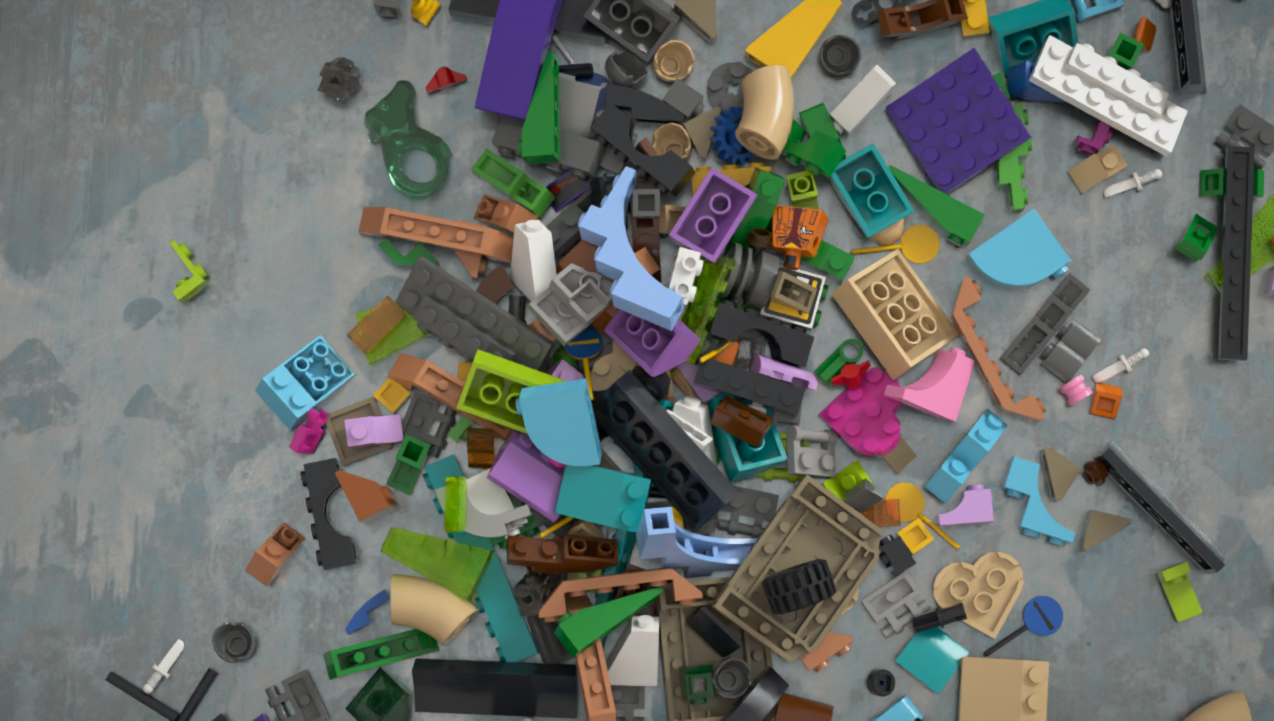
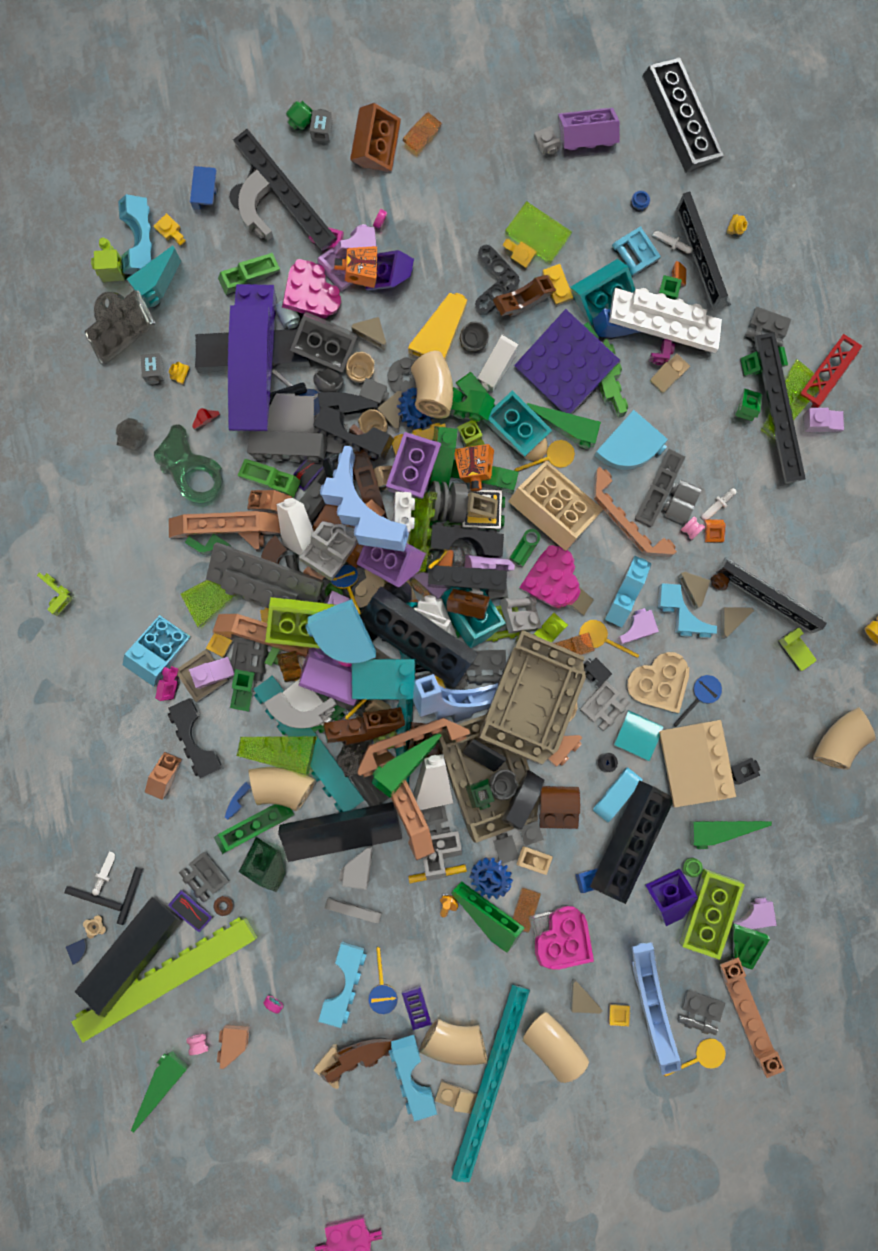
camera: 20 degrees left, 0 degrees up
dark grey hair [212,621,256,663] -> none
dark orange slope [335,470,397,525] -> none
clear orange slope [347,296,406,355] -> none
clear neon green slope [444,476,467,533] -> none
green slope [518,51,560,164] -> none
dark grey brick [633,189,660,219] -> none
dark brown plate [746,228,773,250] -> none
black tyre [761,559,837,615] -> none
red piece [830,360,871,389] -> none
dark grey slope [845,478,884,513] -> none
bright pink arch [884,348,975,422] -> none
yellow plate [896,517,934,555] -> none
black axle [912,603,967,632] -> none
white piece [1103,169,1162,198] -> none

